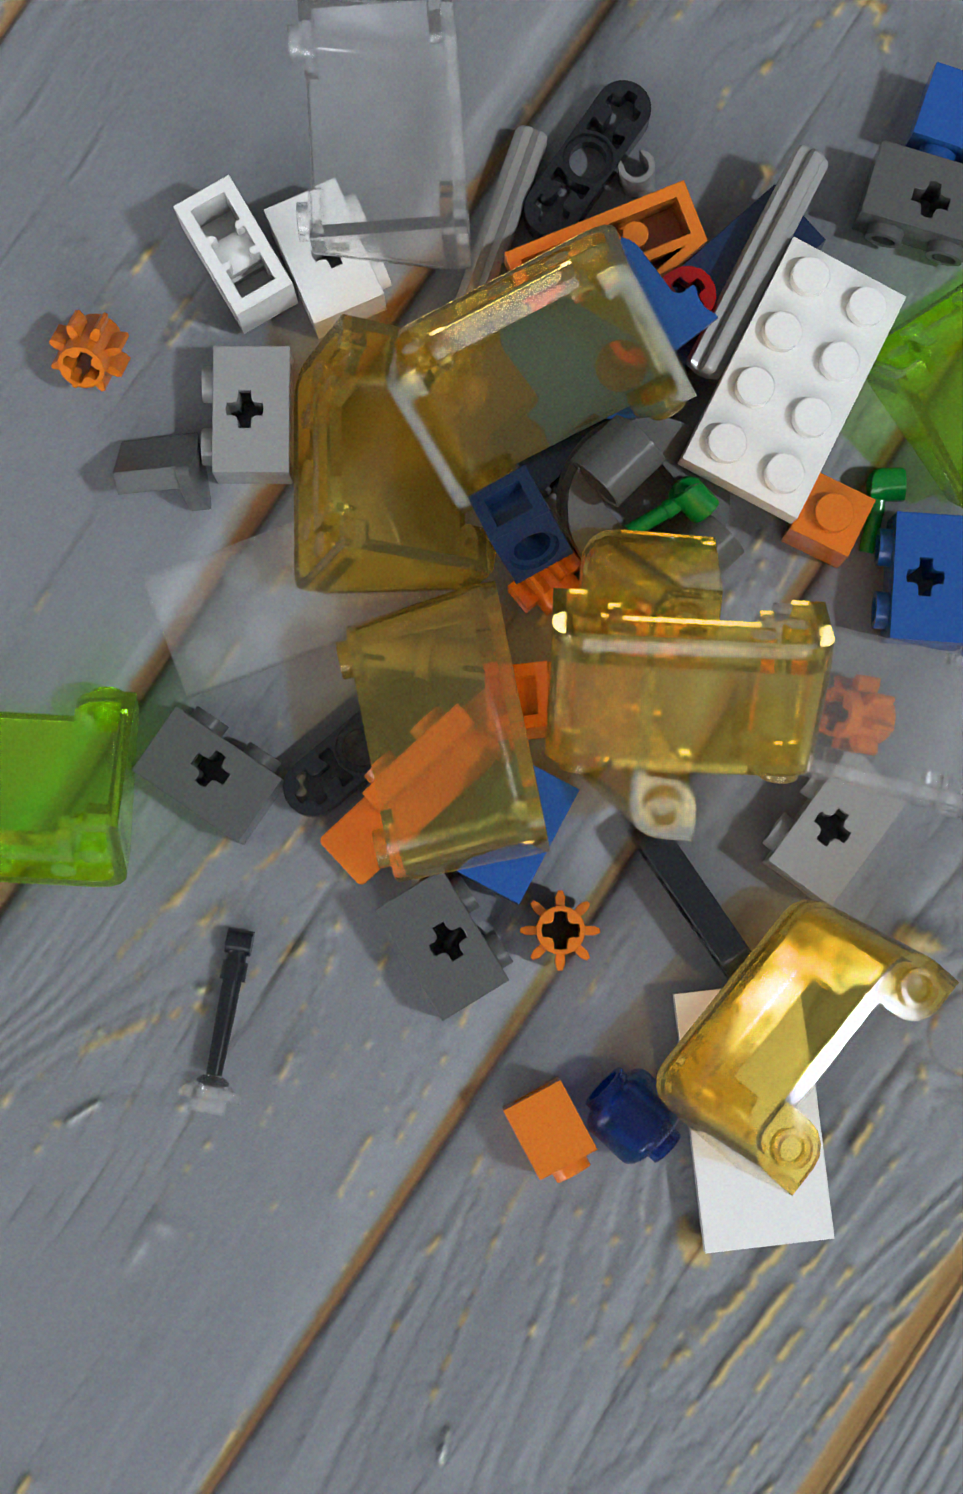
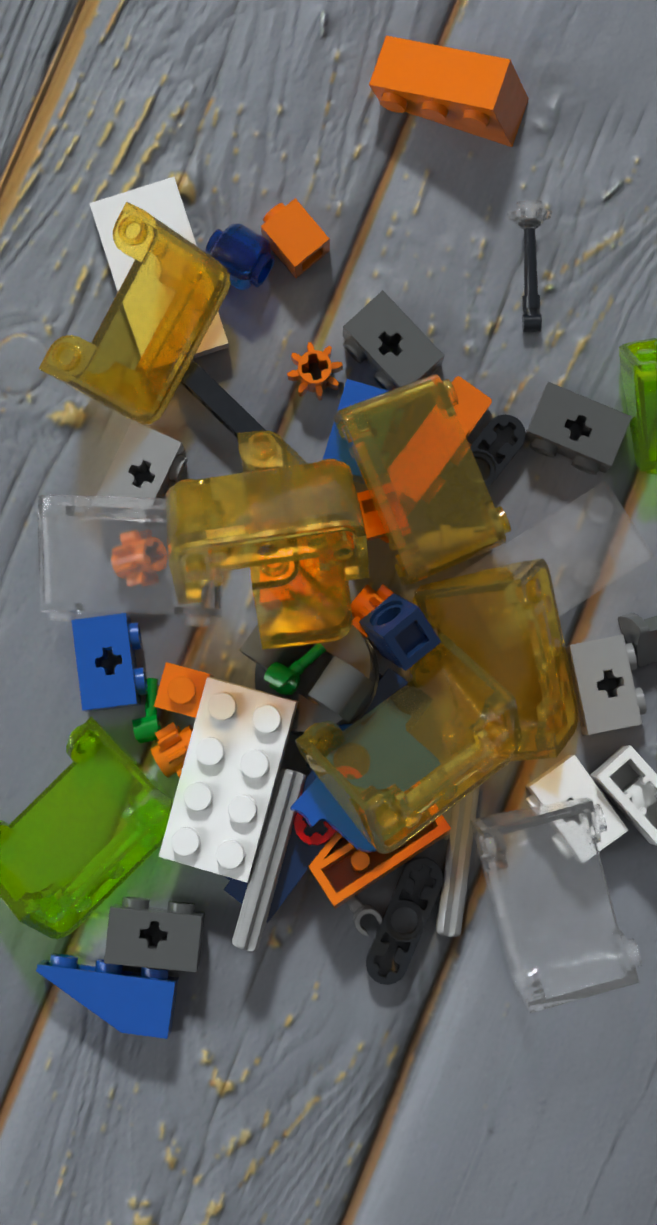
camera: 170 degrees right, 0 degrees up
none -> orange gear [150,722,193,778]
none -> orange wedge [369,35,529,147]

